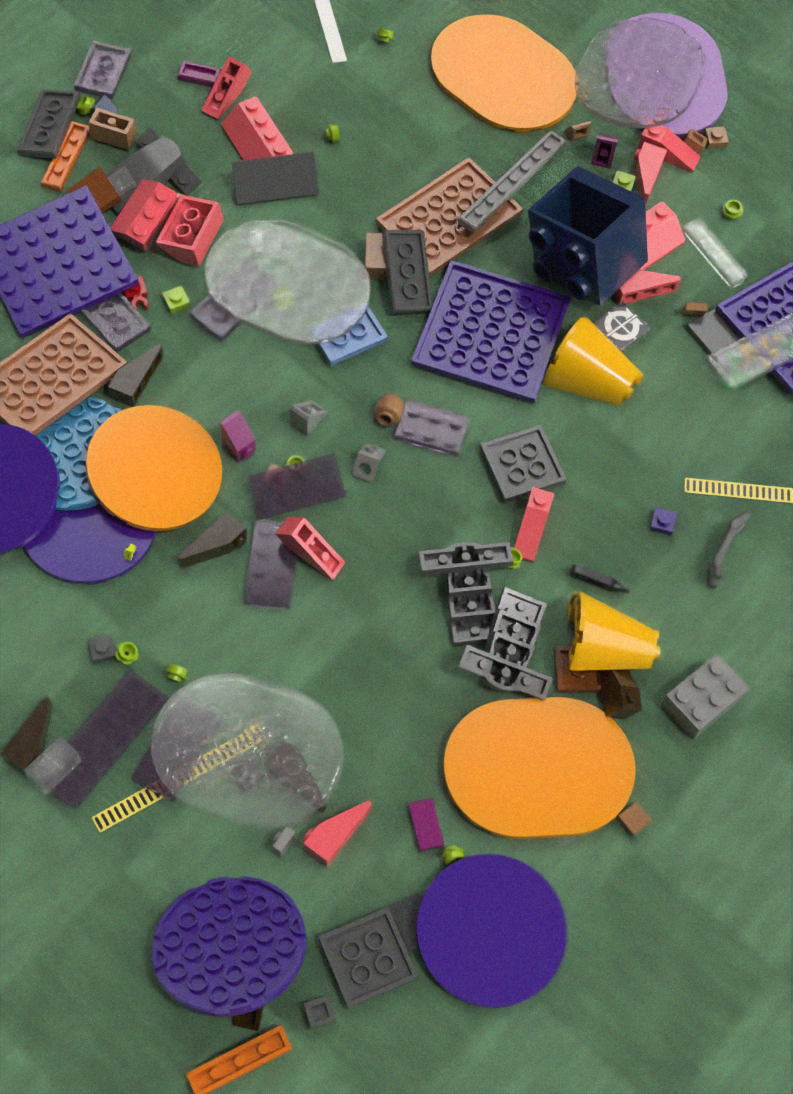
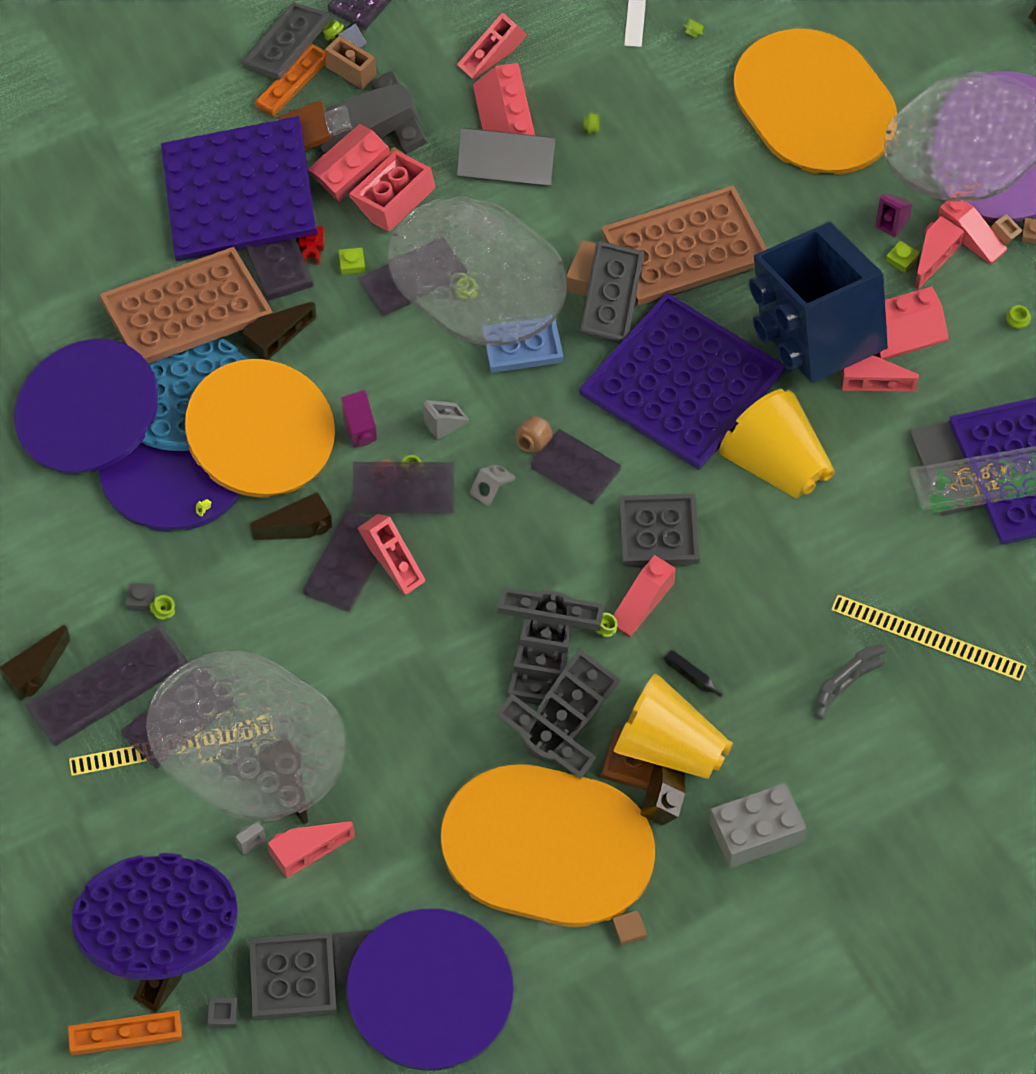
camera: 25 degrees right, 5 degrees down
clear brick [24,736,81,796] -> none
lime plate [165,663,188,682] -> none
magenta tile [177,61,221,88] -> none
magenta tile [408,798,444,852] -> none
lime plate [442,845,465,867] -> none
light grey tile [457,130,566,234] -> none
medium nougat slope [565,121,591,141] -> none
tile [593,301,651,353] -> none
plate [650,507,677,536] -> none
clear tile [682,217,749,289] -> none
medium nougat tile [682,302,708,316] -> none

